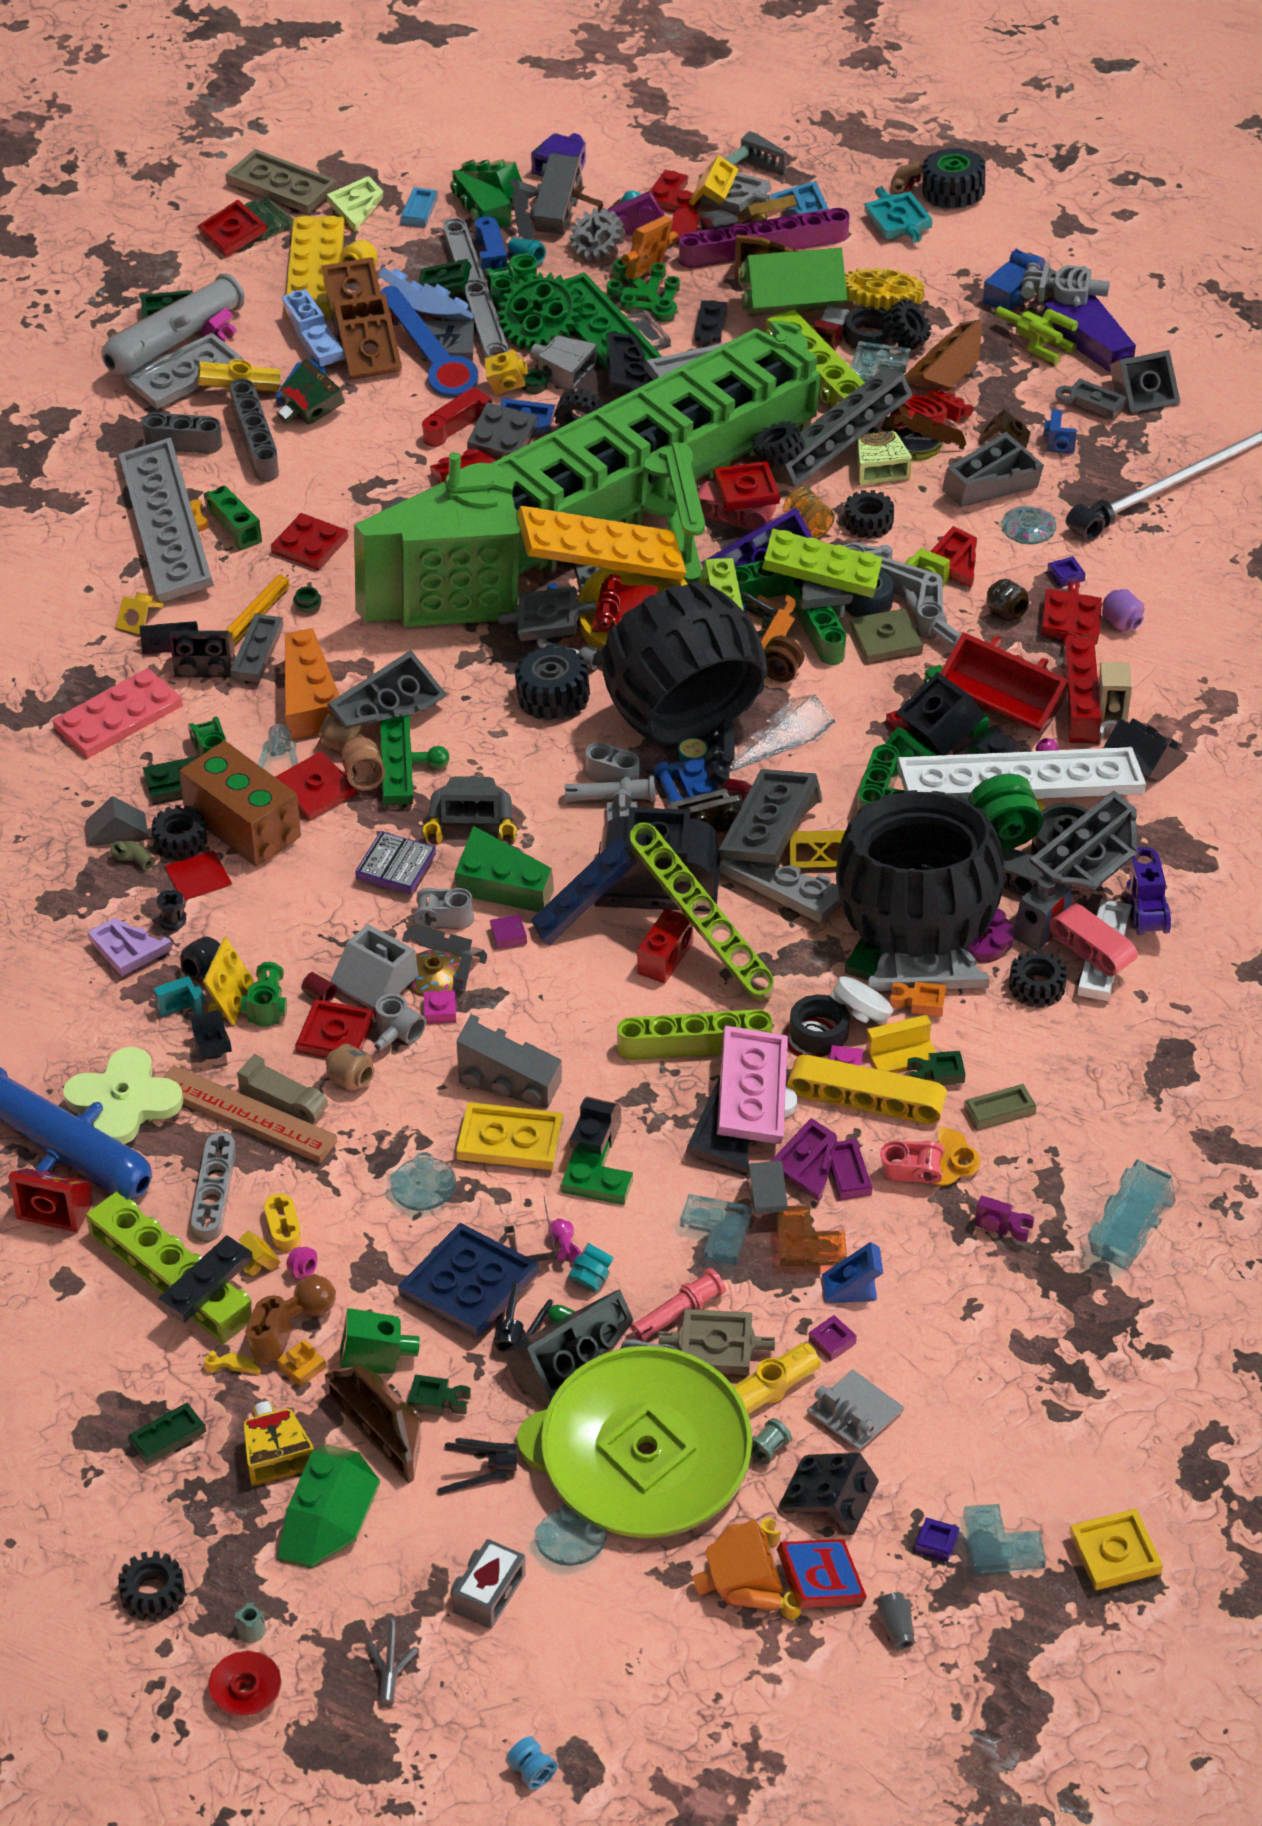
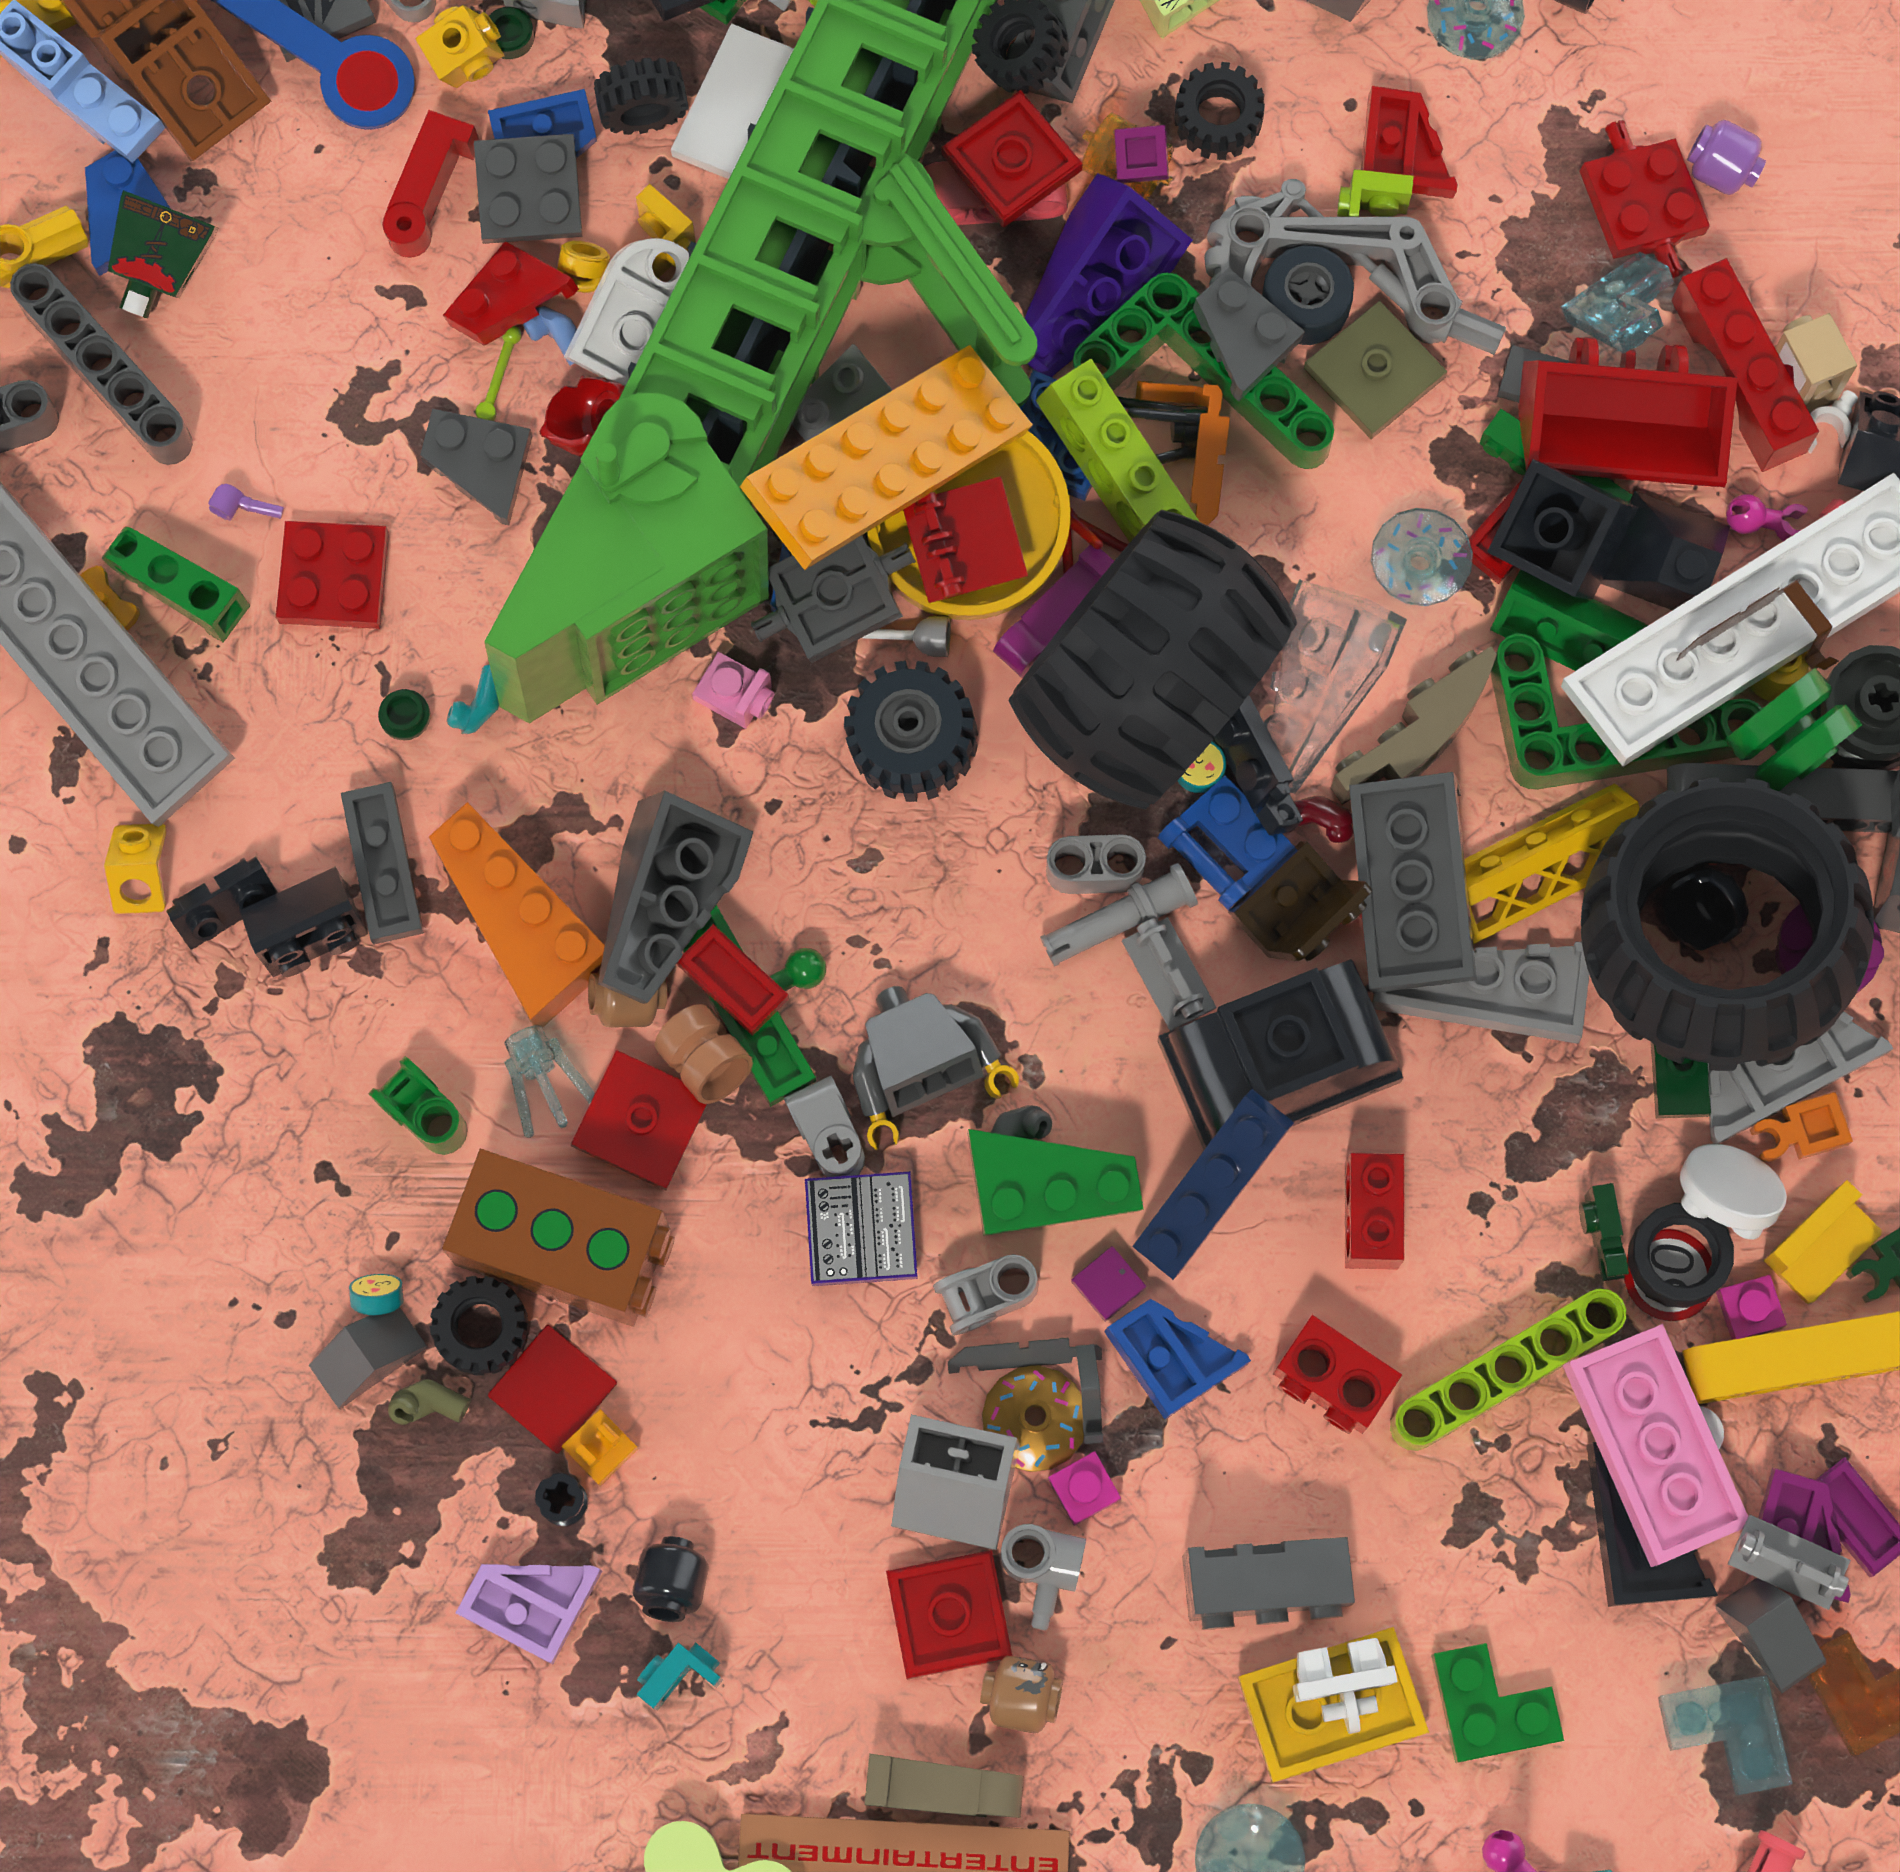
camera: 25 degrees left, 30 degrees up
coral plate [52,668,183,759] -> none
dark green plate [143,755,201,805] -> none
black bracket [190,1010,232,1059] -> none
yellow hinge [203,937,254,1026] -> none
light orange axle [224,574,290,645] -> none
green connector [241,961,287,1027] -> none
dark red hinge [301,972,337,1002] -> none
black brick [570,1096,621,1155] -> none
lime beam [630,823,774,1001] -> none
lime plate [762,529,883,598] -> none
reddish brown wheel [764,636,805,682] -> none
dark brown head [986,578,1029,621] -> none
dark purple tile [1047,556,1086,588] -> none
none -> medium lavender hand [208,484,284,521]
none -> tile [349,1274,404,1315]
none -> teal arm [446,665,499,734]
none -> light orange tile [562,1409,639,1486]
none -> red tile [677,924,789,1036]
none -> bright pink bracket [692,652,774,729]
none -> light grey piece [784,1076,865,1177]
none -> blue wing [1104,1299,1251,1420]
none -> magenta tile [1114,125,1169,183]
none -> red brick [1273,1315,1402,1434]
none -> white hips [1292,1638,1398,1734]
none -> dark tan slope [1330,646,1497,805]
none -> clear light blue dish [1371,508,1473,606]
none -> clear light blue plate [1561,252,1674,354]
none -> dark green plate [1579,1183,1629,1282]
none -> reddish brown piece [1676,579,1839,671]
none -> light grey hinge [1727,1514,1851,1610]

